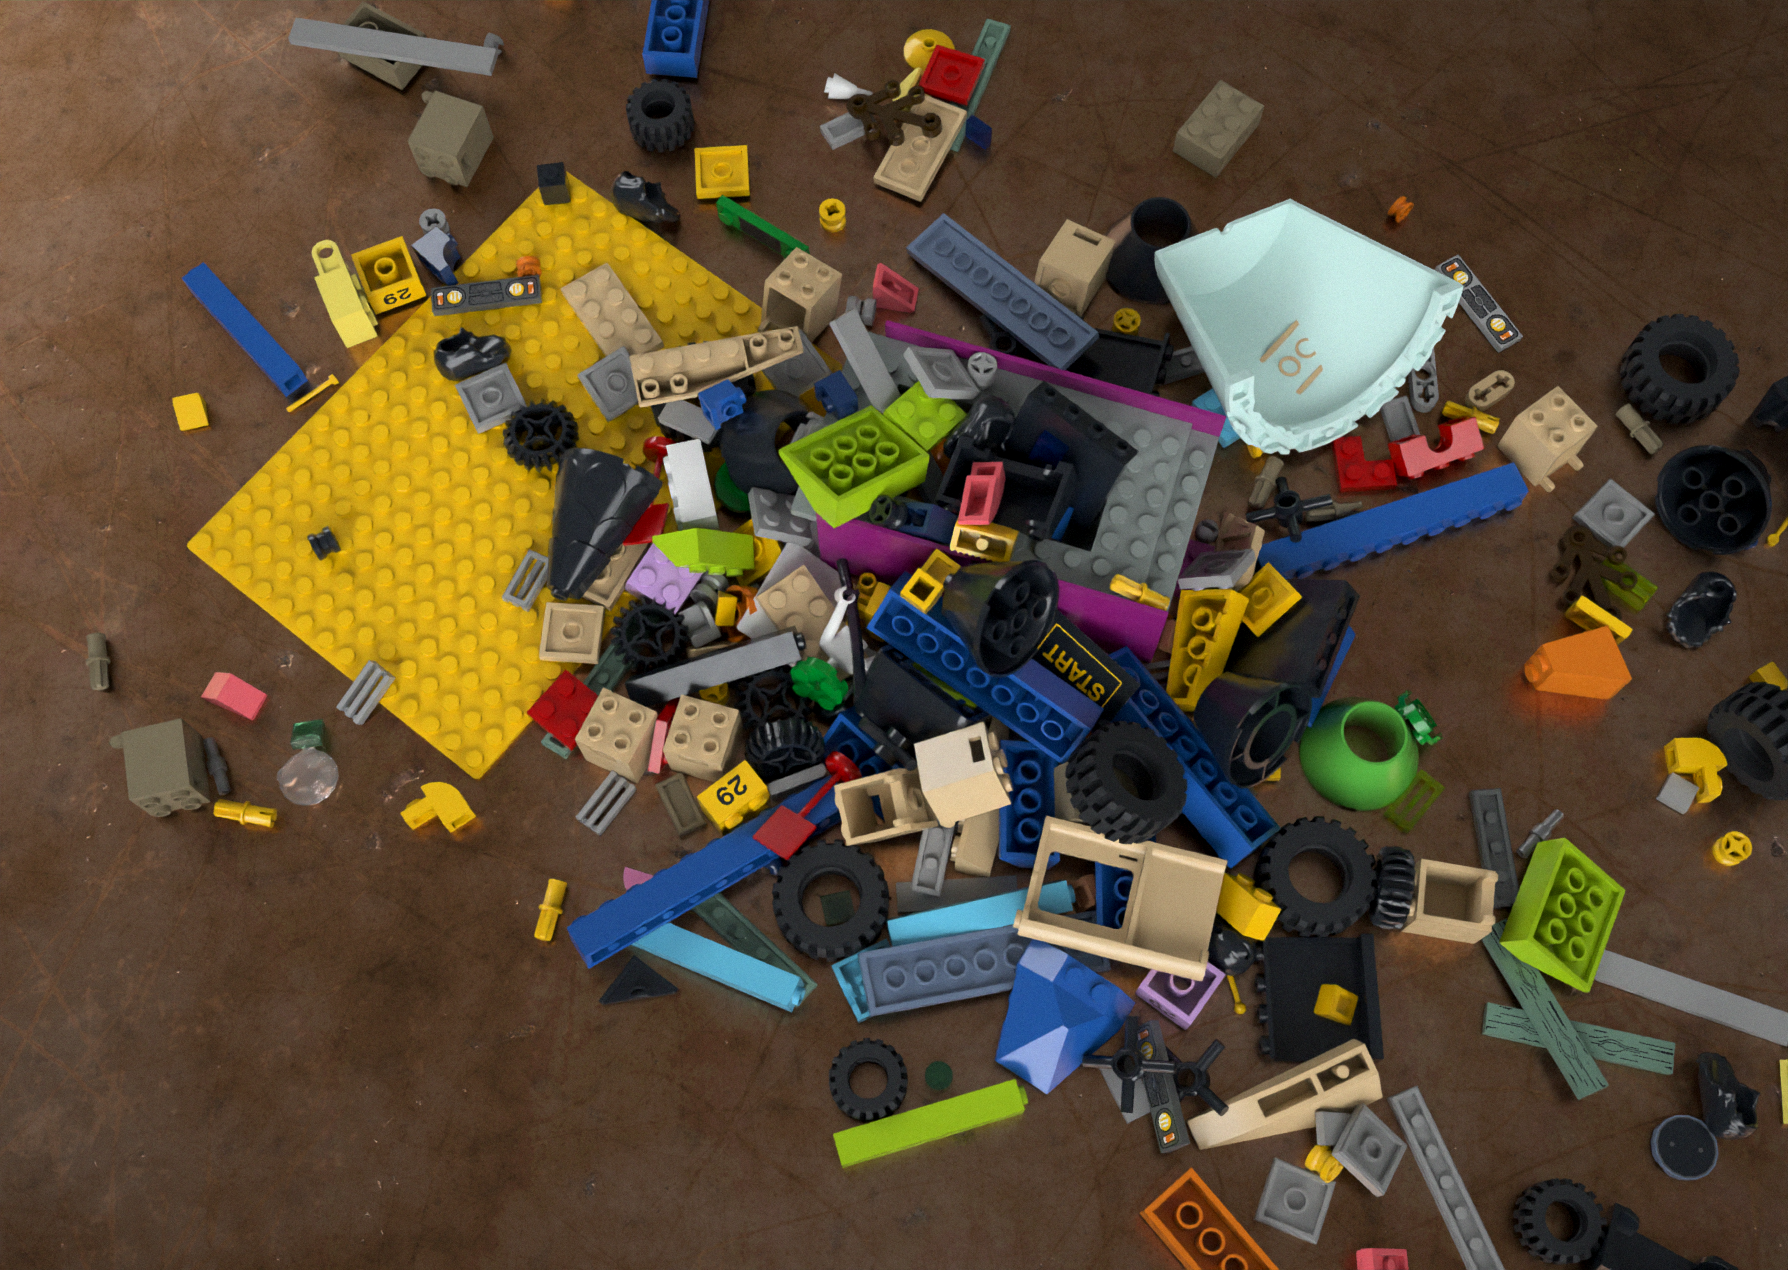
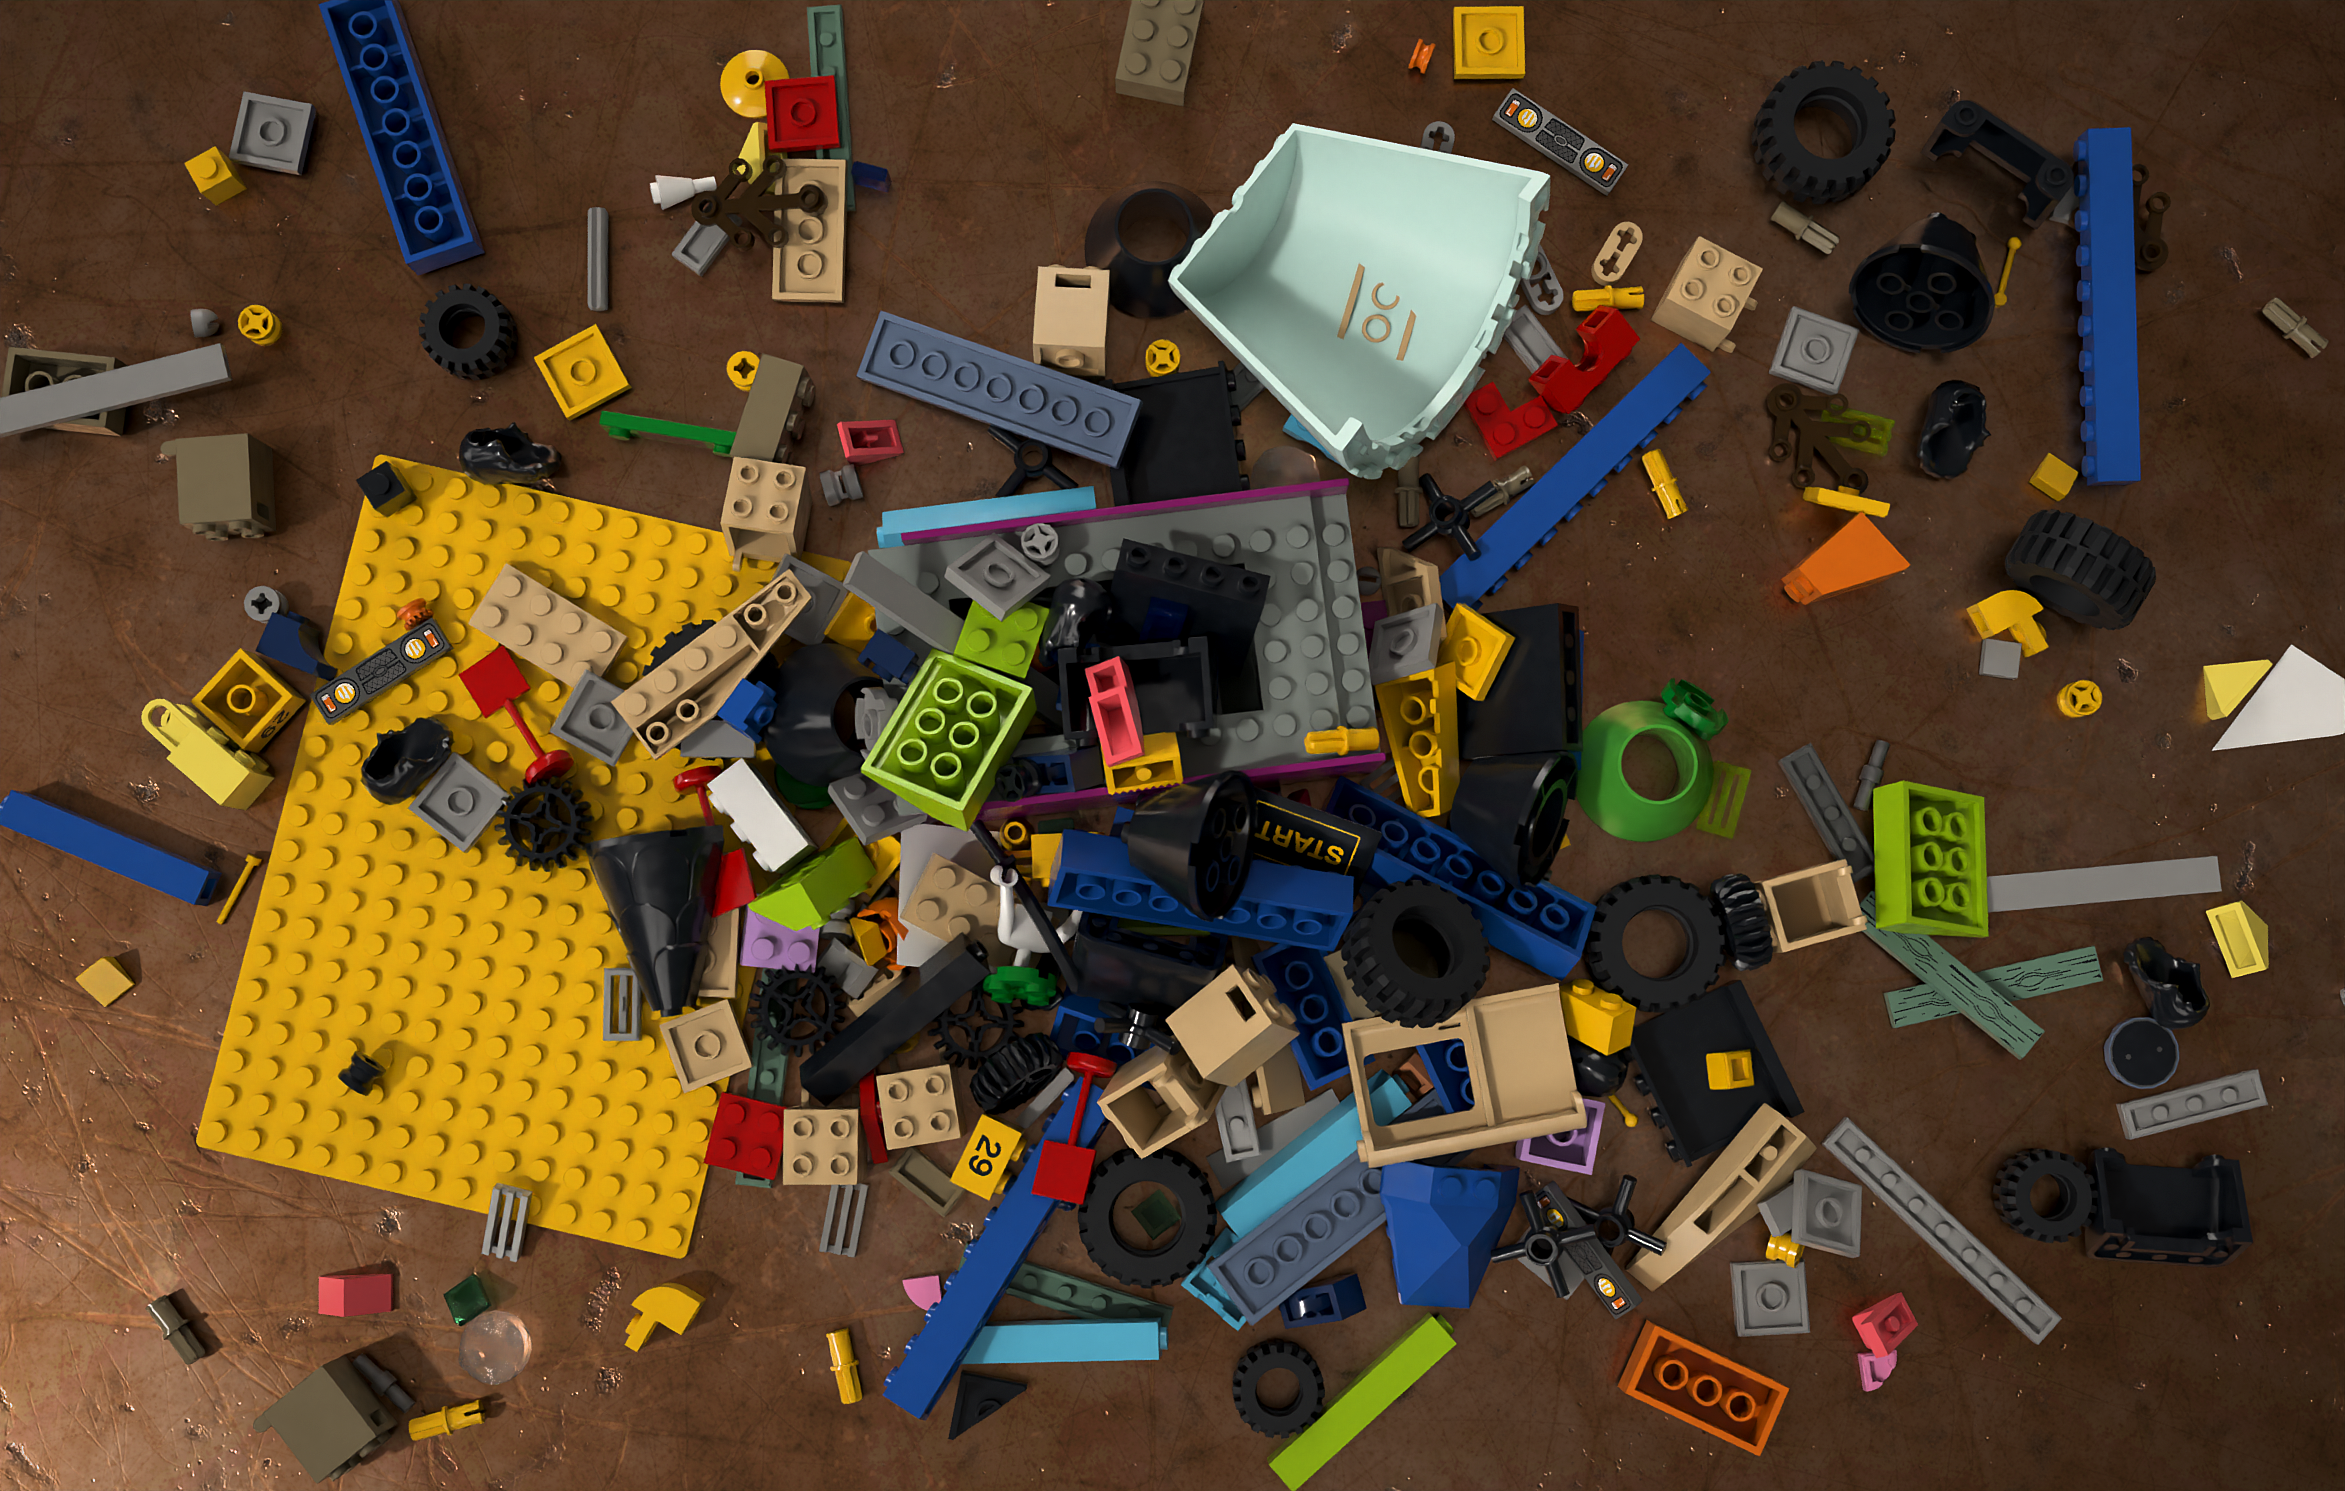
camera: 30 degrees left, 15 degrees up
yellow brick [900,548,961,614] -> none
clear green piece [924,1061,953,1094] -> none
none -> yellow wheel [238,305,282,346]
none -> red piece [458,645,574,787]
none -> light grey axle [588,207,608,311]
none -> dark tan brick [729,353,816,465]
none -> dark blue arch [1279,1273,1367,1329]
none -> yellow plate [1453,6,1525,79]
none -> yellow axle [1642,449,1689,519]
none -> light grey tile [2116,1069,2268,1140]

